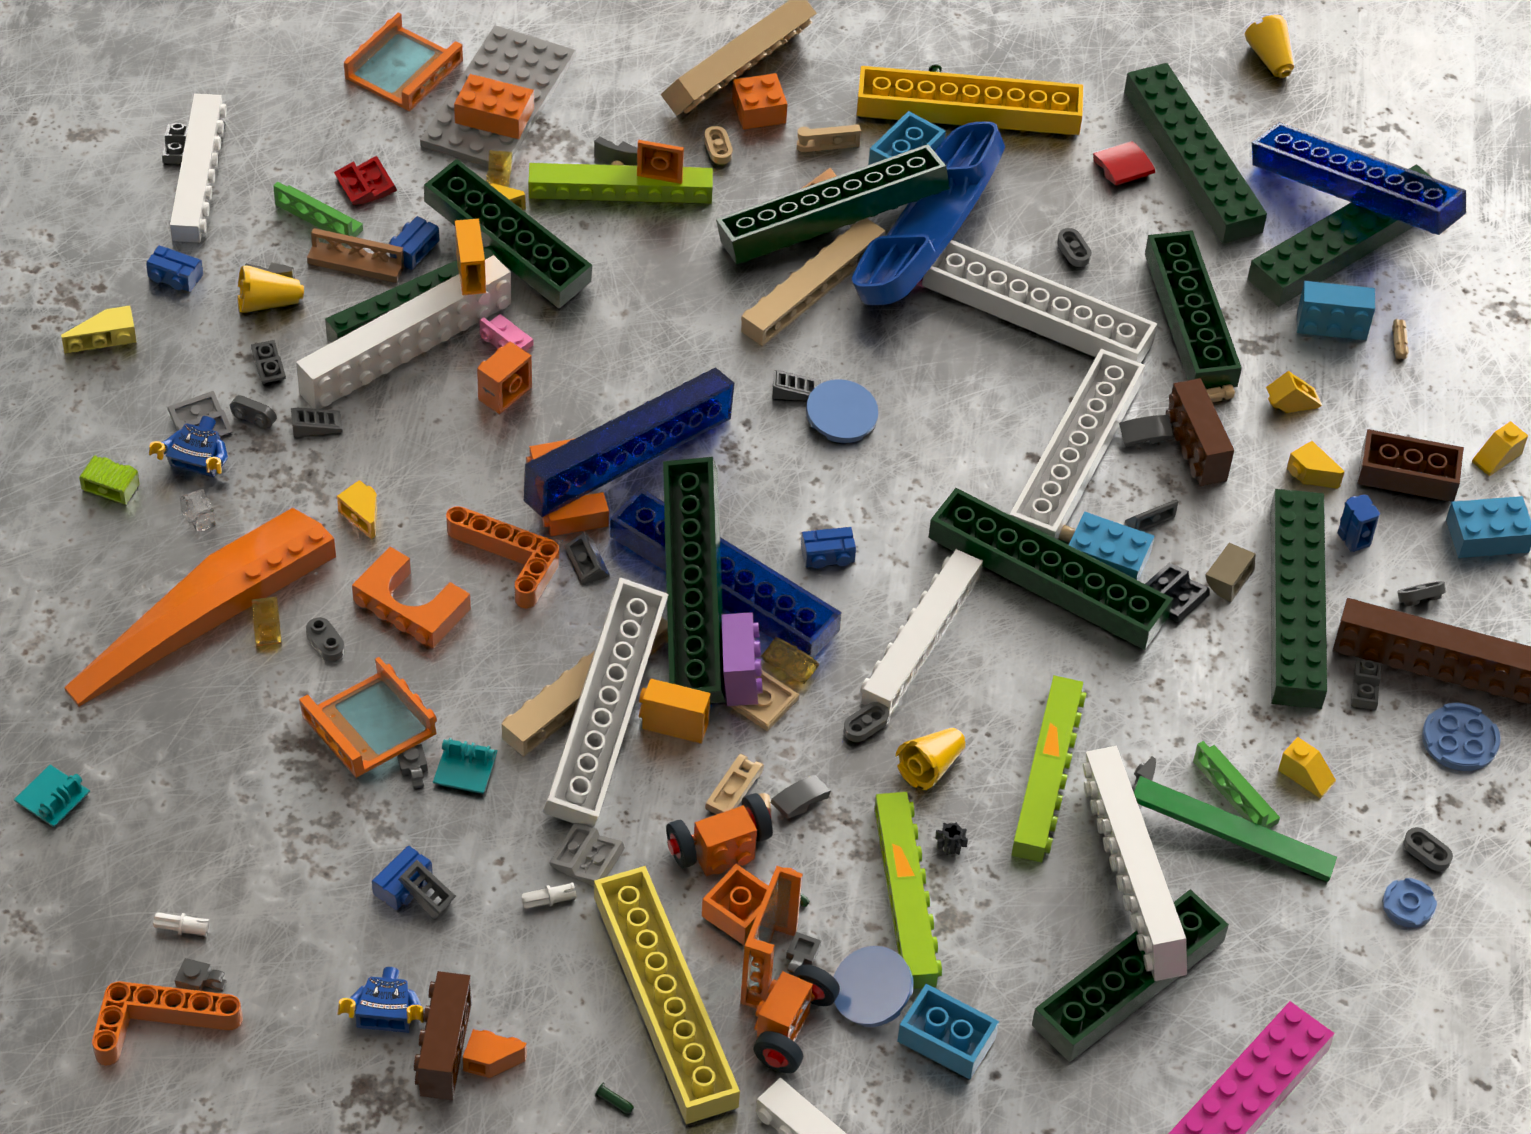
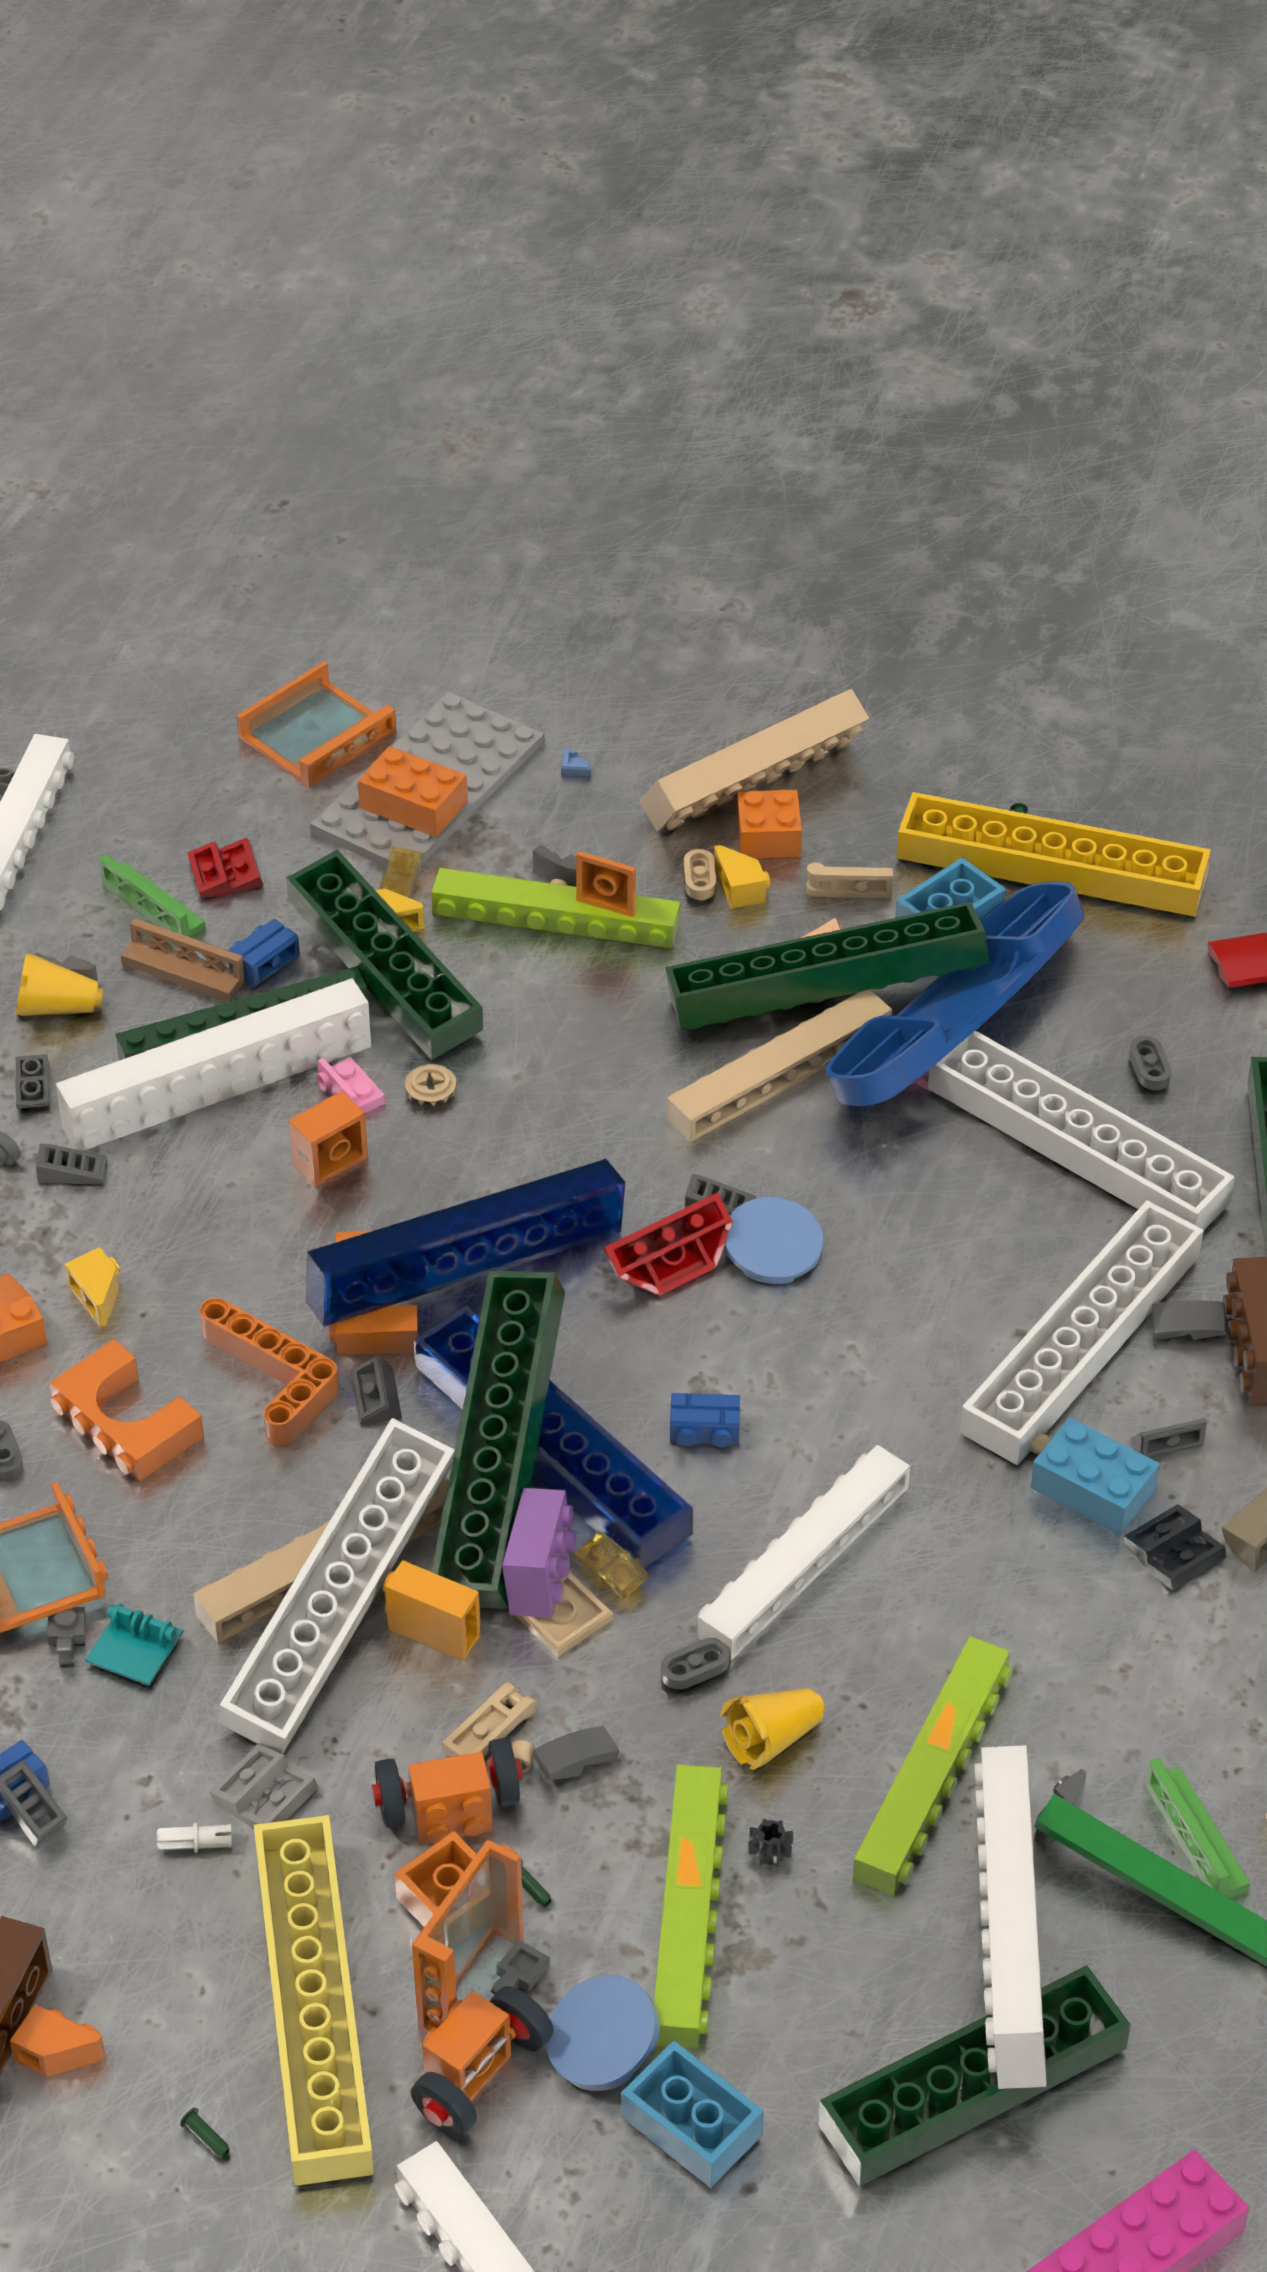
camera: 15 degrees right, 5 degrees down
light orange brick [455,219,486,295] -> none
dark green brick [928,488,1173,650] -> none
none -> tan gear [405,1064,456,1107]
none -> medium blue tile [561,748,591,777]
none -> red wedge [603,1192,733,1297]
none -> yellow slope [714,845,770,909]

